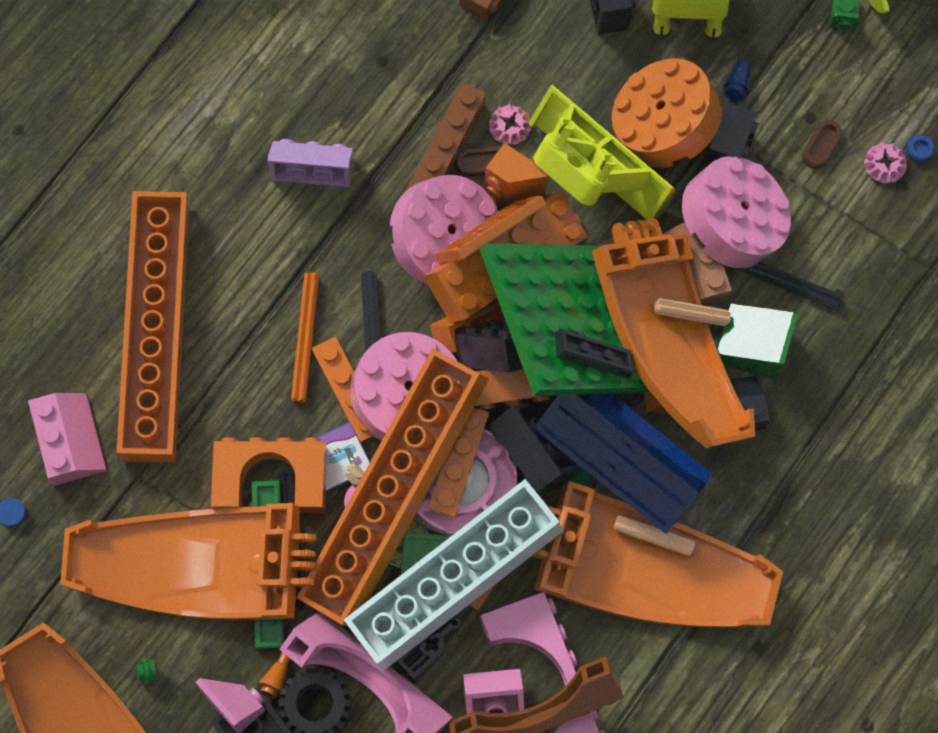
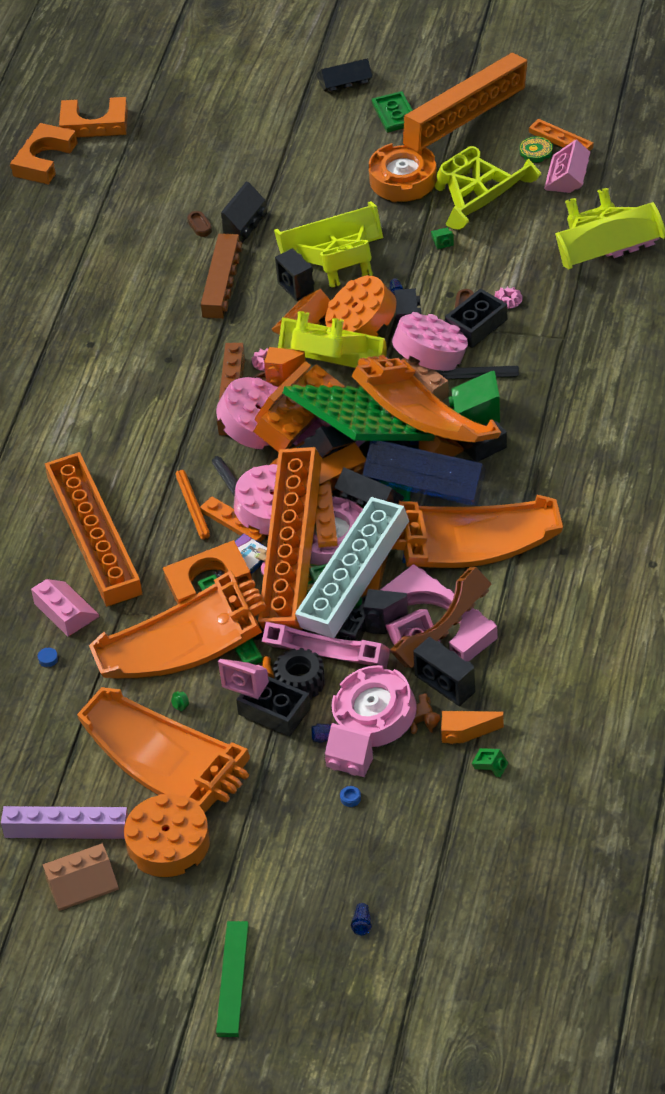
camera: 15 degrees left, 25 degrees down
lavender slope [268,139,353,187] -> none
black tile [555,328,633,379] -> none
light nougat axle [614,515,695,556] -> none
light nougat axle [654,298,731,326] -> none
blue tile [906,135,934,163] -> none
none -> orange slope [272,289,330,335]
none -> black slope [364,589,408,634]
none -> black brick [445,288,508,348]

